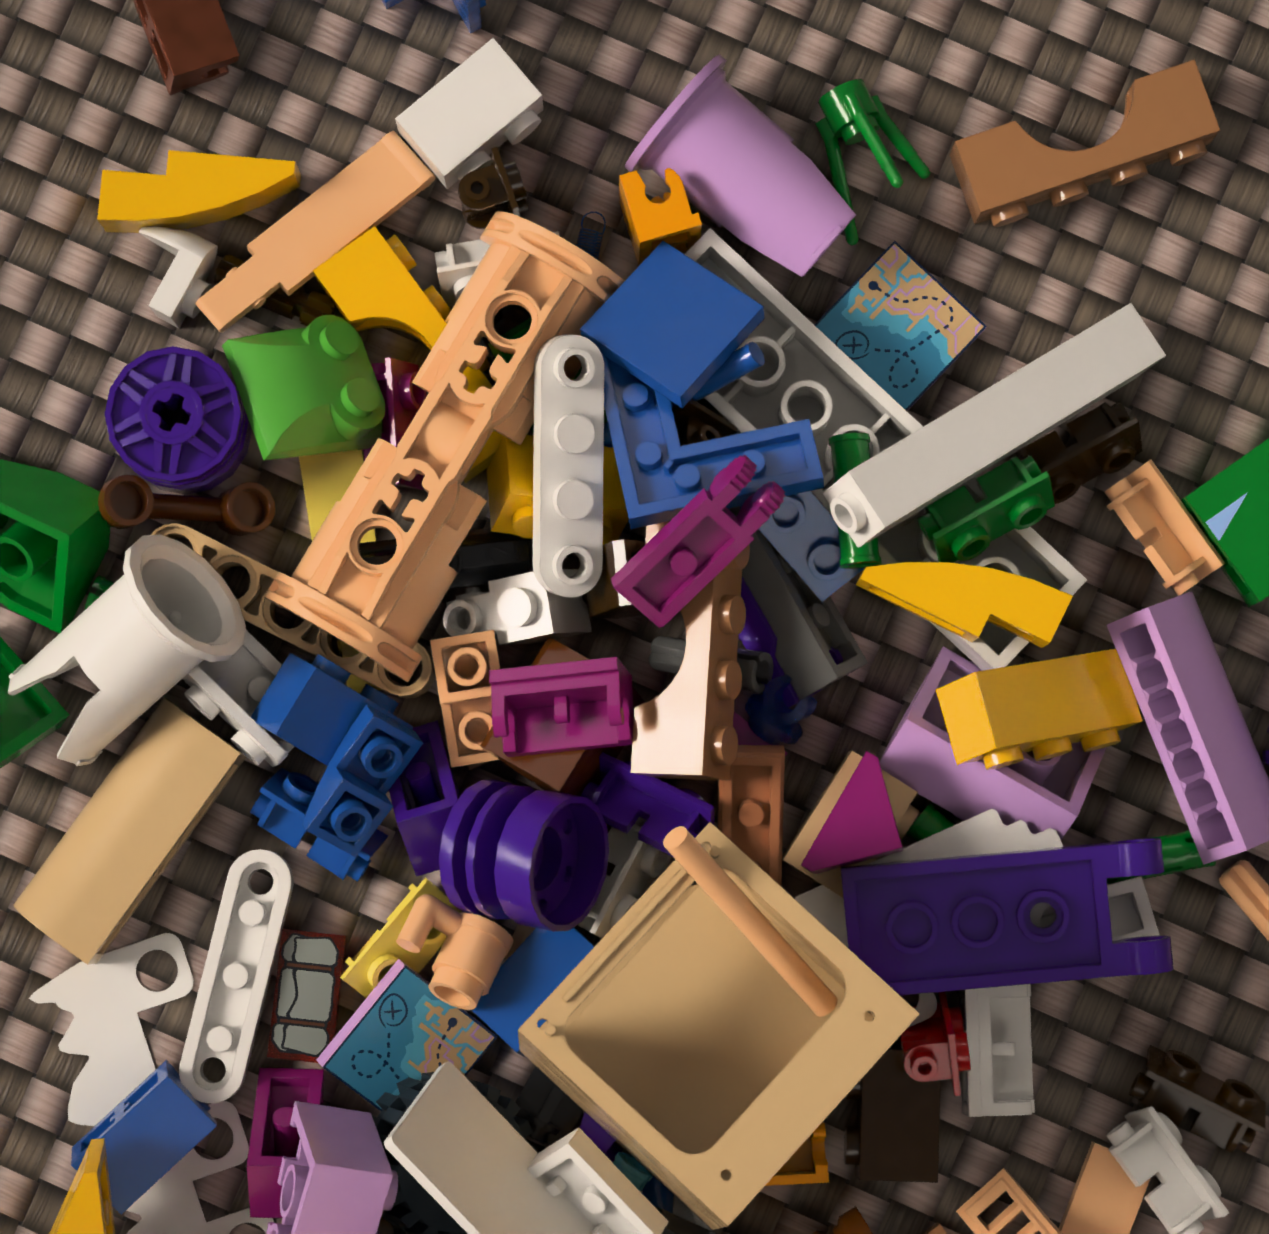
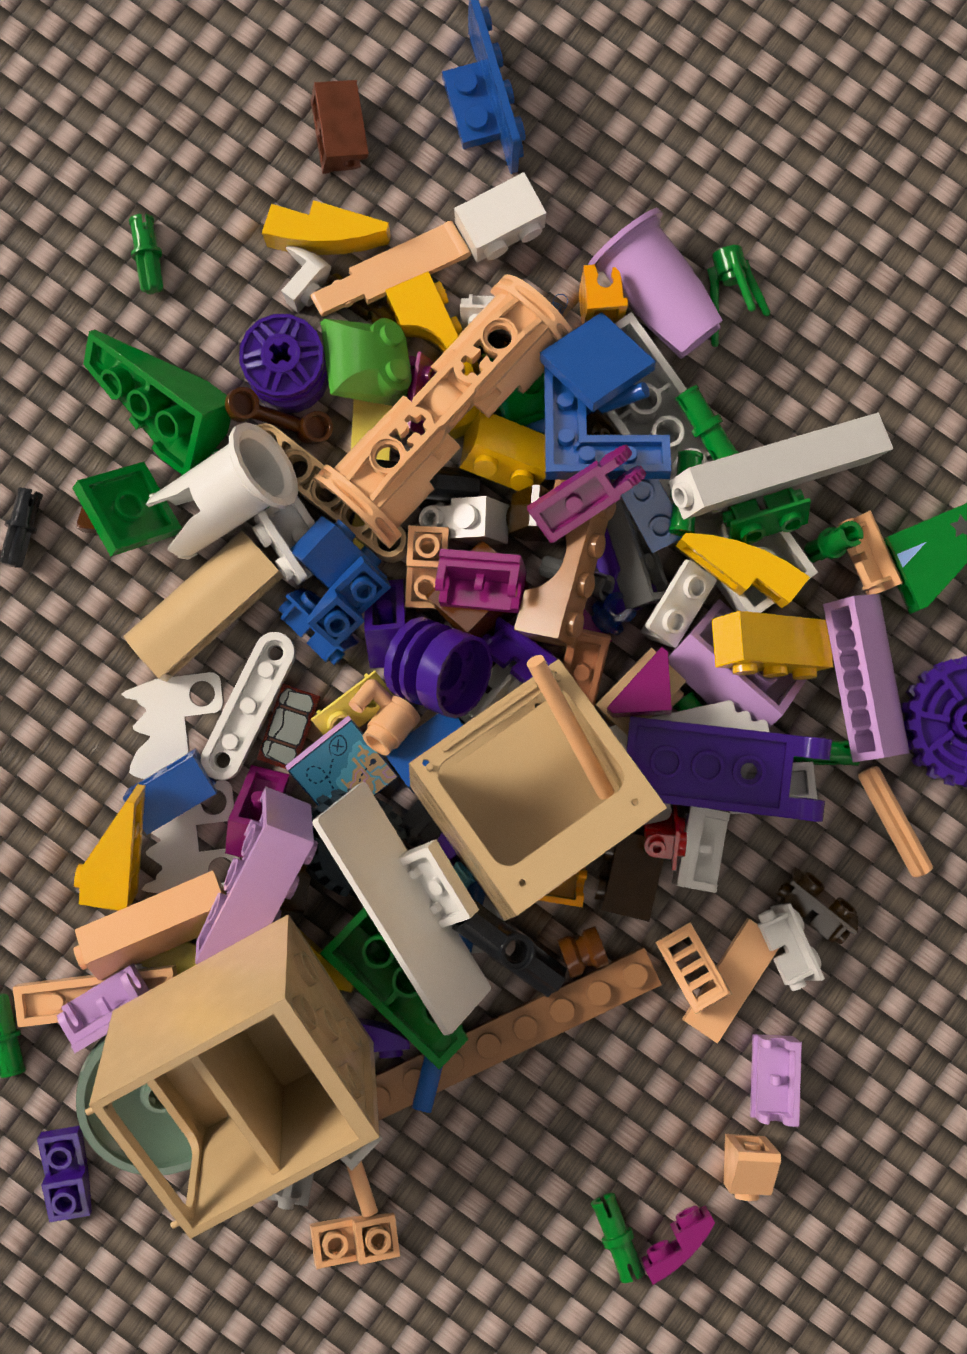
camera: 15 degrees right, 0 degrees up
dark brown hinge [458,147,529,229] -> none
white plate [533,334,604,598] -> none
tile [814,241,987,411] -> none
medium nougat arch [949,59,1220,227] -> none
dark brown hinge [1016,402,1143,504] -> none
none -> white bracket [640,559,717,648]
none -> green pin [675,385,739,460]
none -> green axle [804,521,864,563]

